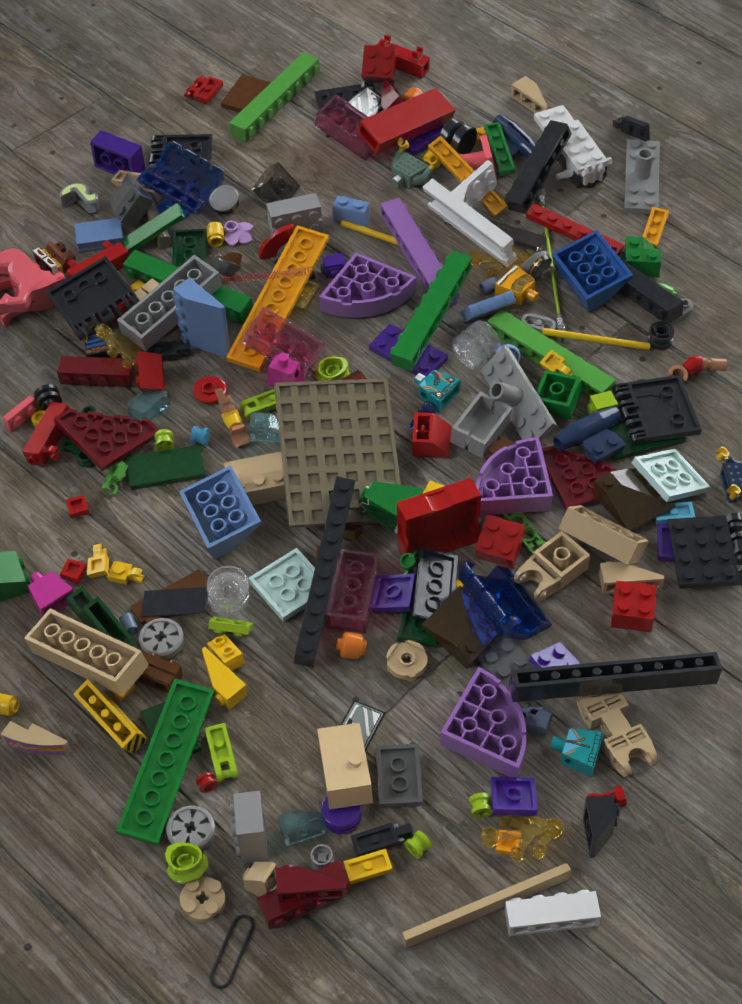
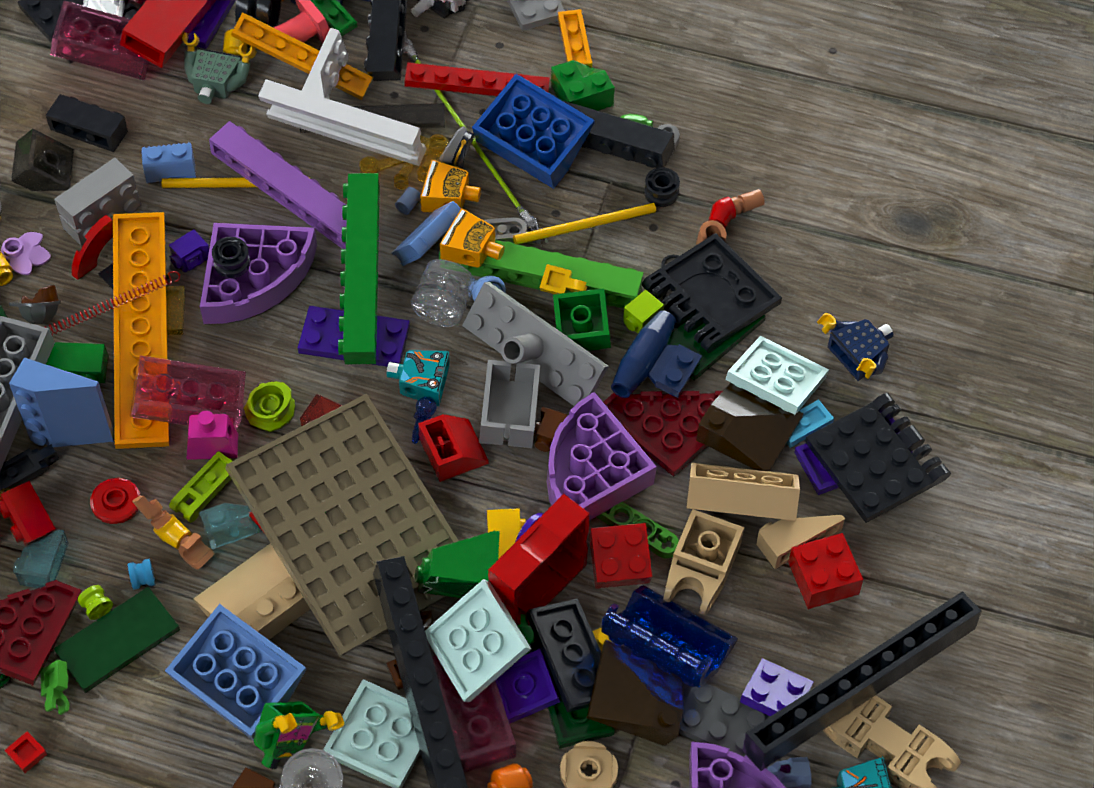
camera: 30 degrees left, 5 degrees up
none -> black brick [46,94,128,152]
none -> black wheel [212,237,250,278]
none -> torso [254,701,345,769]
none -> light aqua plate [425,579,531,702]
none -> light orange torso [440,208,505,268]

